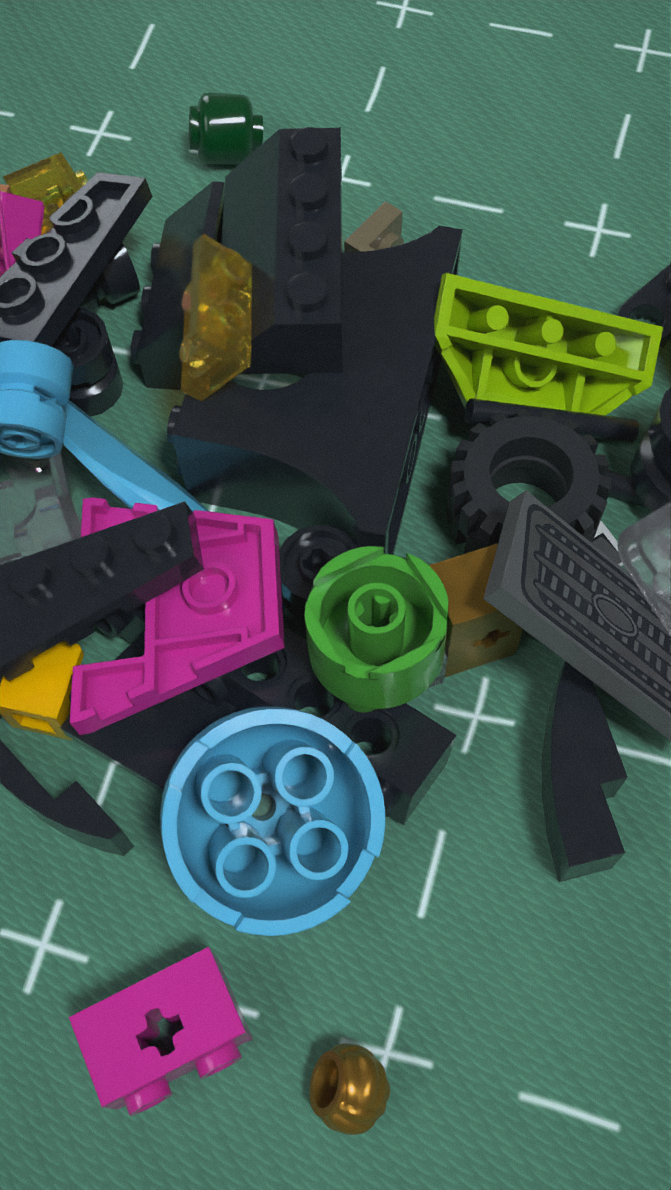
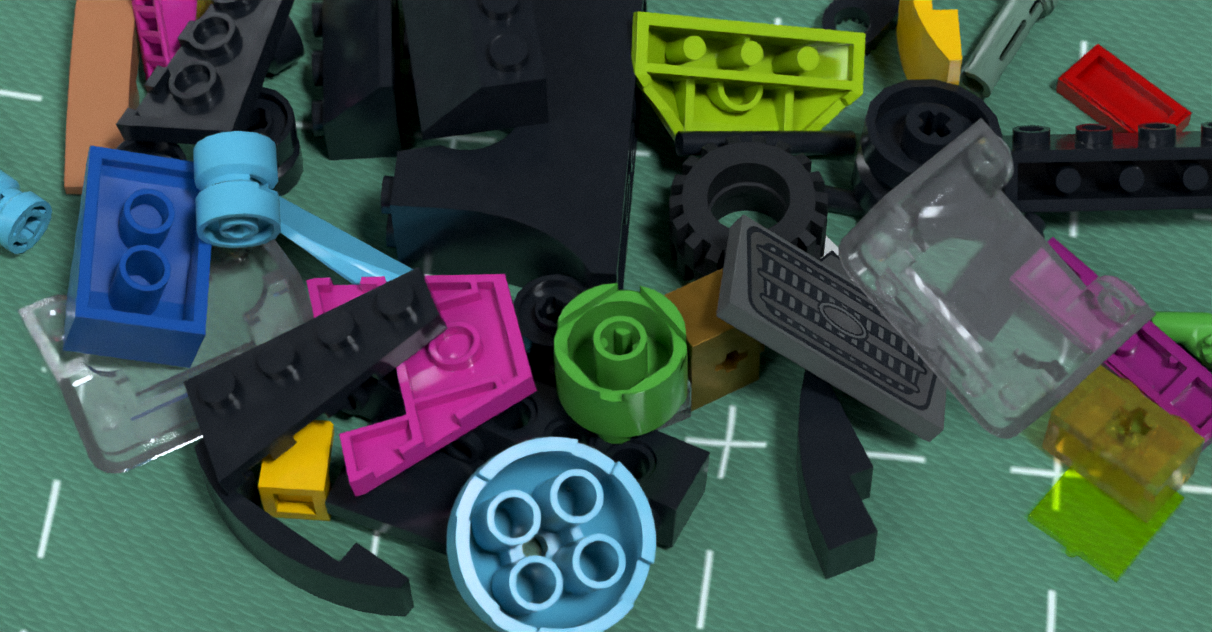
camera: 10 degrees left, 5 degrees down
clear yellow bracket [179,234,252,401] -> none

